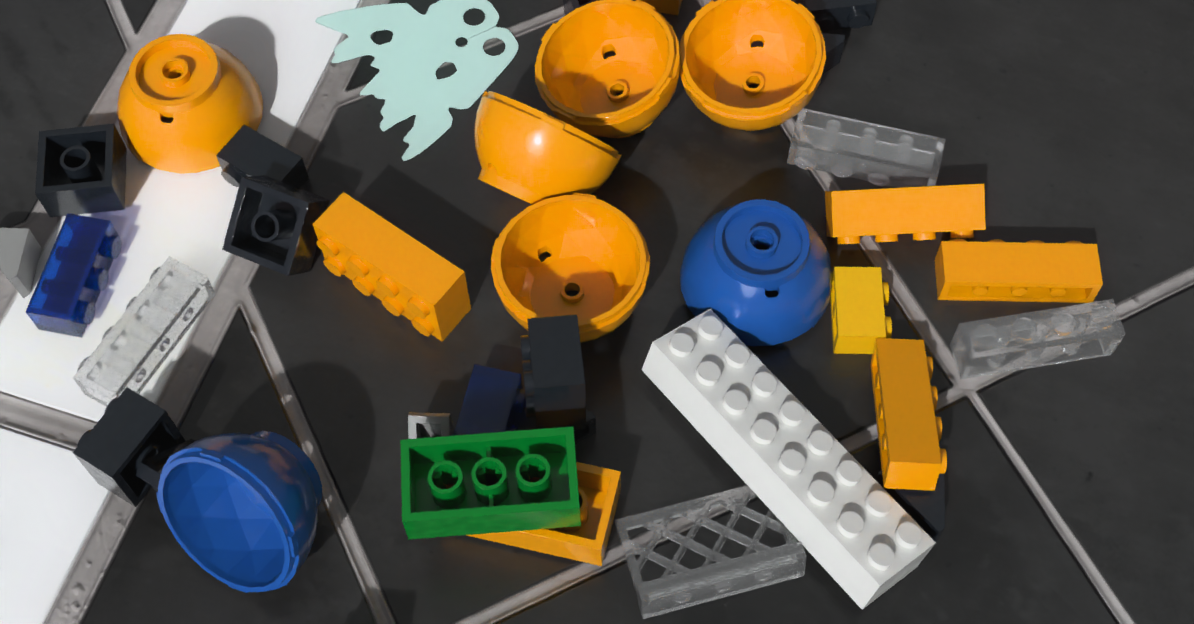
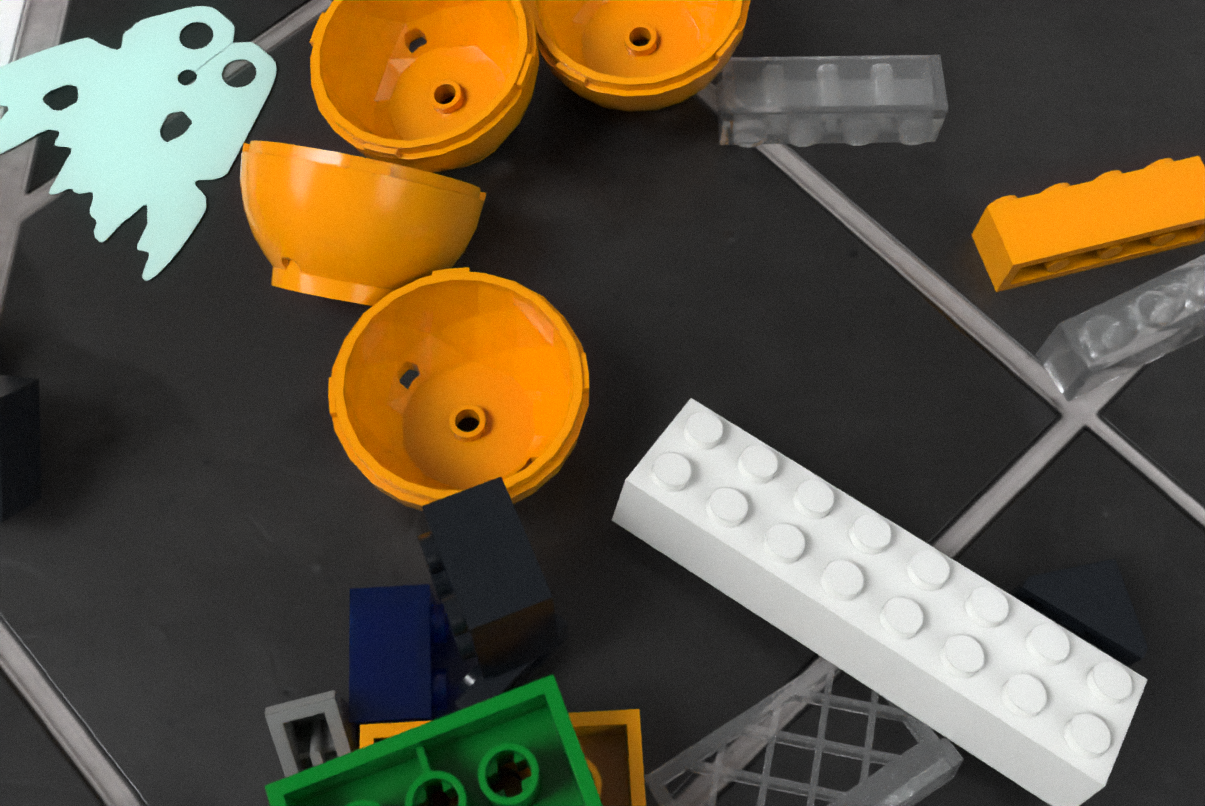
camera: 20 degrees left, 5 degrees up
light orange brick [313,192,471,342] -> none
blue piece [680,199,832,346] -> none
light orange brick [825,184,986,244] -> none
yellow brick [830,267,892,354] -> none
light orange brick [870,338,947,491] -> none

